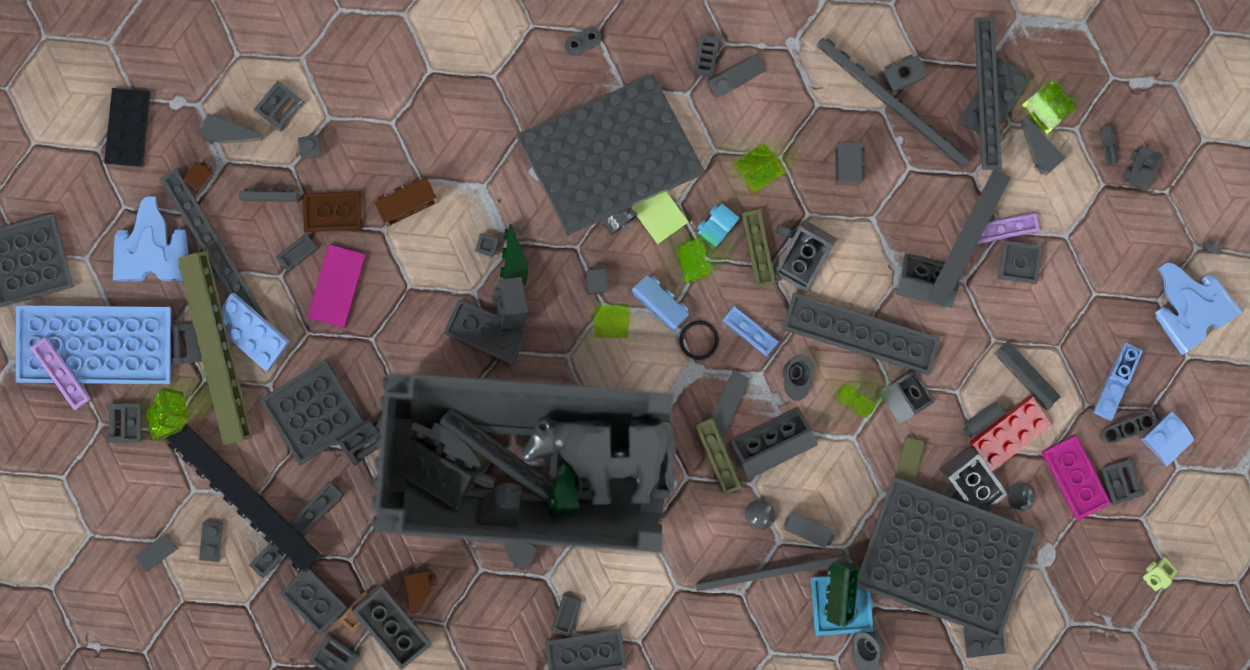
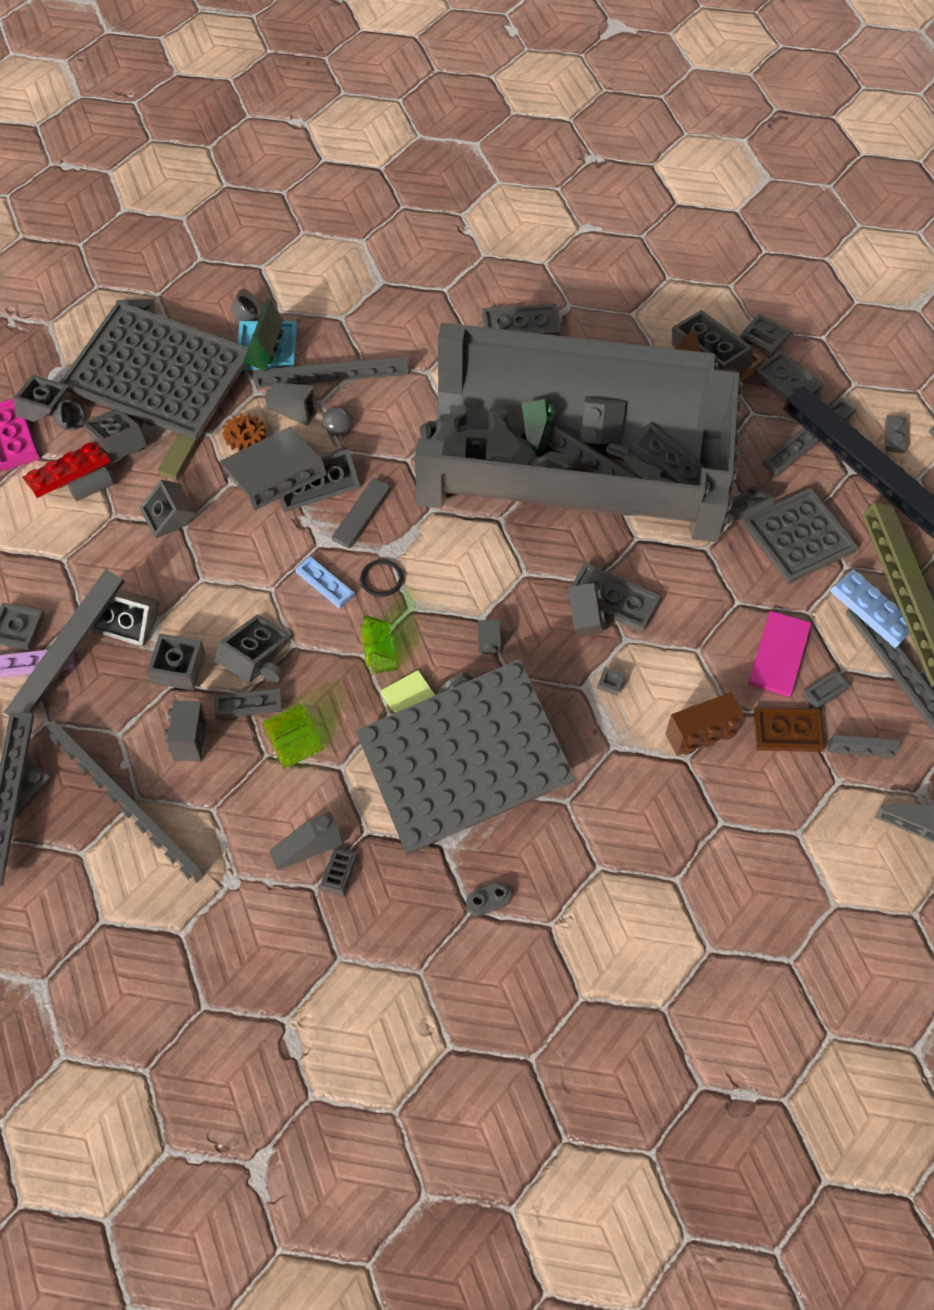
camera: 175 degrees left, 25 degrees down
dark grey plate [254,81,305,132] -> none
dark grey brick [298,135,322,159] -> none
dark green slope [500,224,528,285] -> none
clear neon green piece [593,306,630,338] -> none
light blue slope [631,275,689,332] -> none
olive tile [695,417,742,495] -> none
medium azure brick [697,204,739,249] -> none
olive plate [741,209,776,288] -> none
dark grey plate [782,293,940,375] -> none
dark grey piece [782,355,813,401] -> none
clear neon green brick [834,384,876,418] -> none
dark grey brick [882,54,928,93] -> none
dark grey fence [994,340,1061,410] -> none
none -> dark grey slope [13,375,69,422]
none -> dark grey brick [147,633,205,691]
none -> dark grey plate [214,689,282,719]
none -> dark grey panel [220,427,327,510]
none -> dark orange gear [222,413,266,452]

